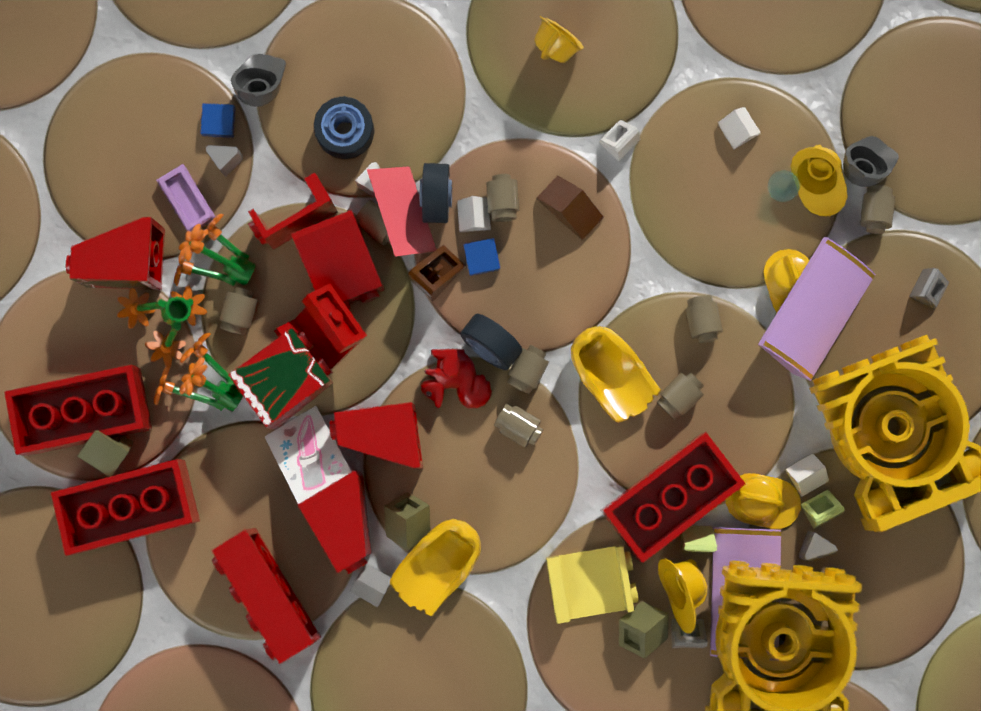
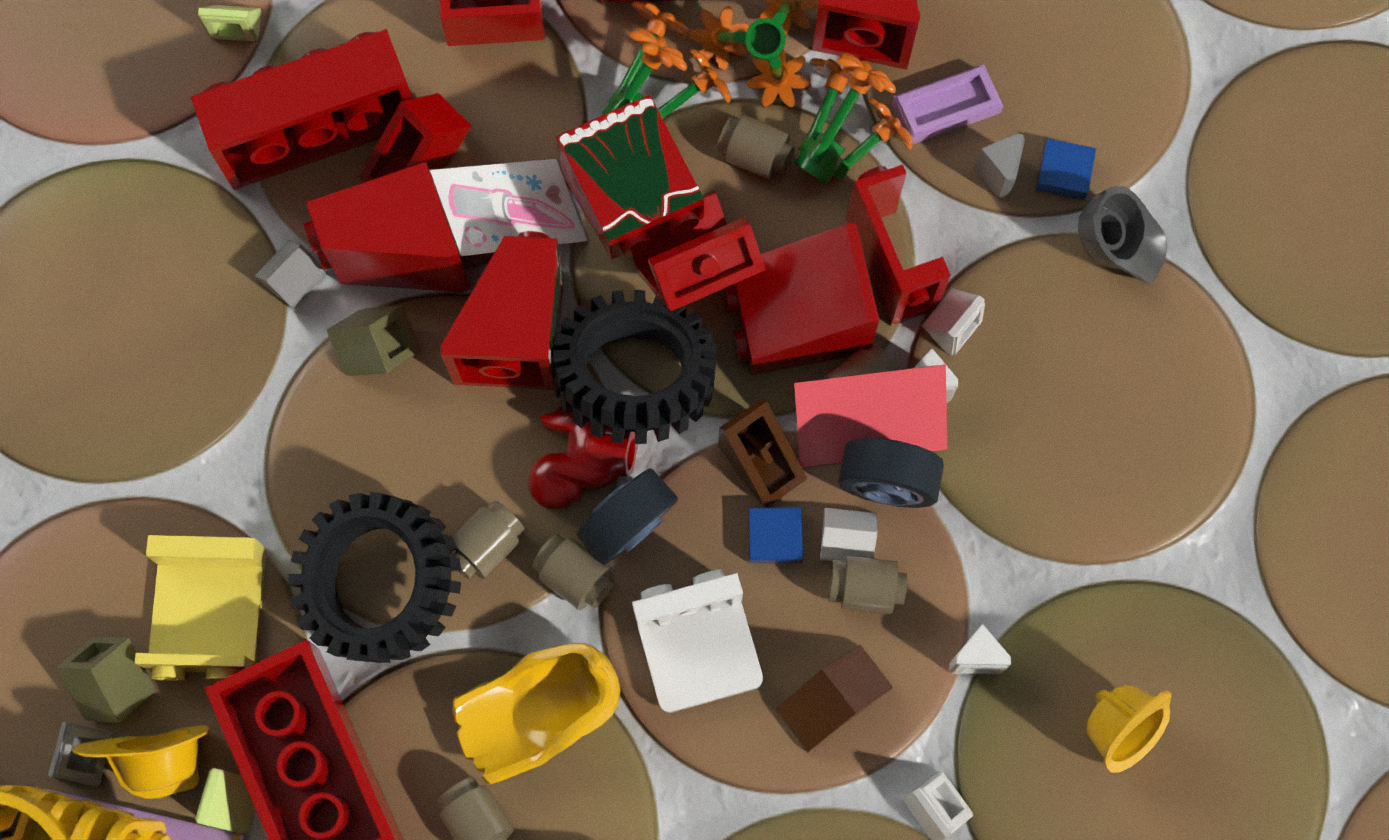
camera: 100 degrees right, 10 degrees down
wheel [313,96,375,160] -> none
yellow hair [390,519,481,617] -> none
none -> yellowish green slope [198,5,262,42]
none -> black tyre [288,492,461,663]
none -> red slope [359,93,472,182]
none -> black tyre [553,290,717,444]
none -> white bracket [632,570,763,713]
none -> white slope [922,288,985,356]
none -> white slope [949,624,1011,675]

